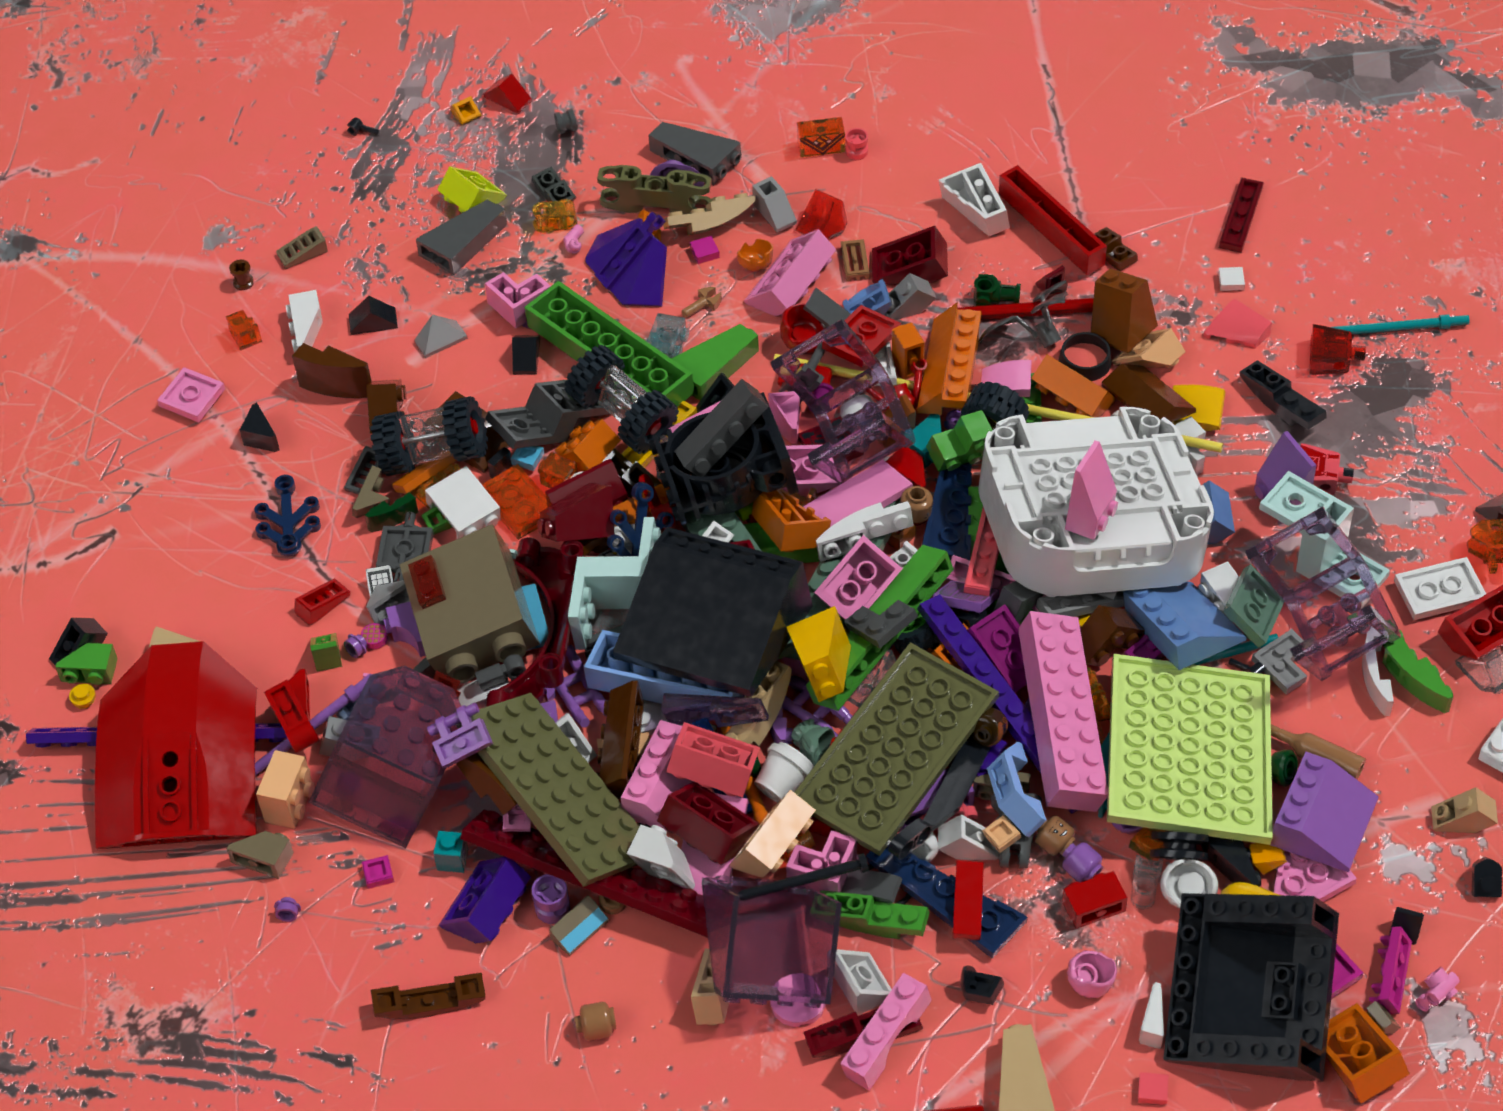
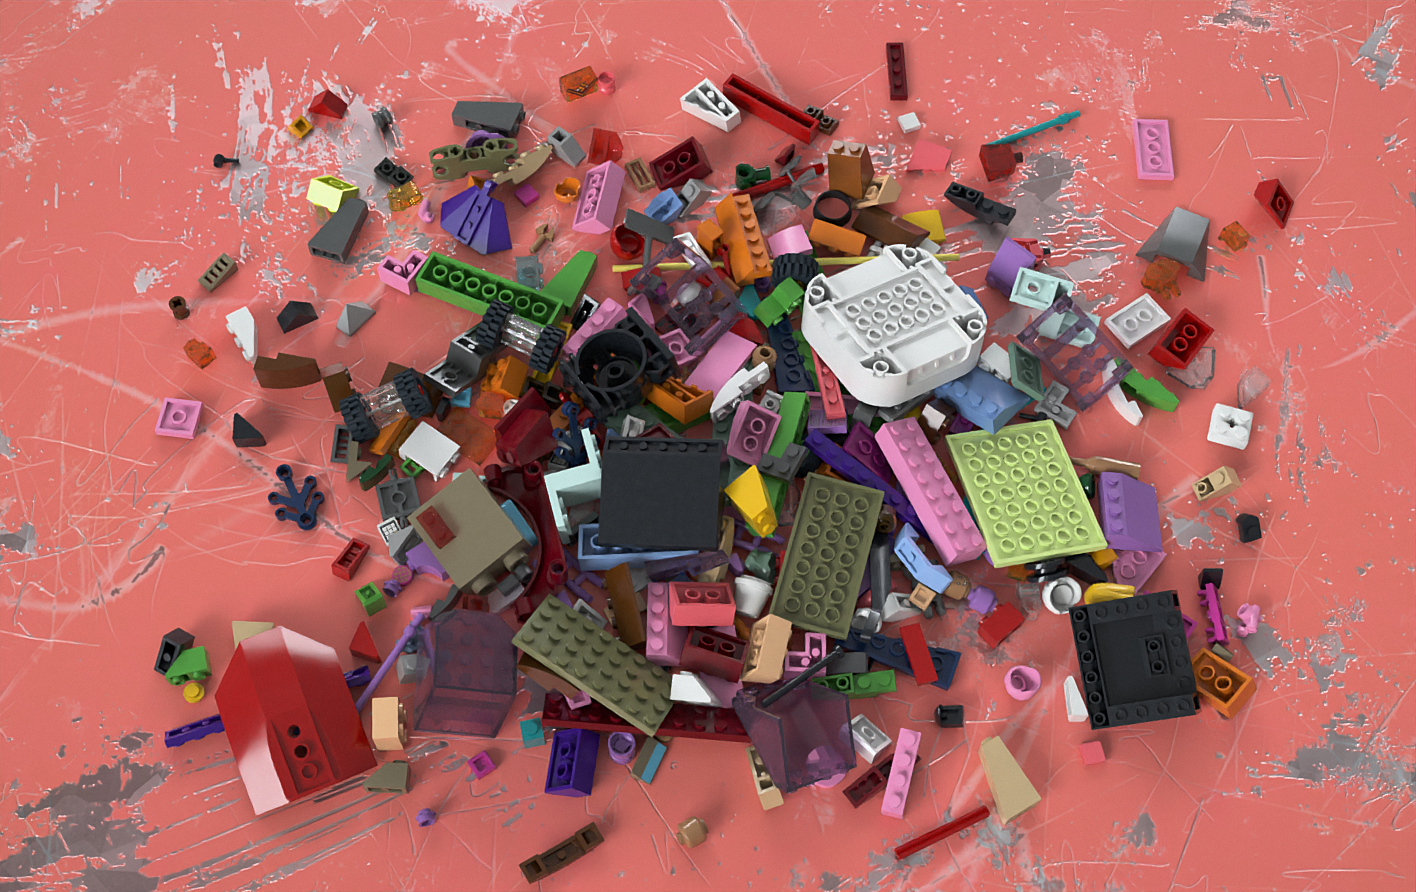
camera: 25 degrees left, 10 degrees up
red plate [264,679,320,754] -> none
medium lavender plate [427,702,493,768] -> none
black slope [512,335,540,374] -> none
dark grey brick [674,379,769,477] -> none
red plate [822,305,901,368] -> none
bright pink slope [1065,440,1118,540] -> none

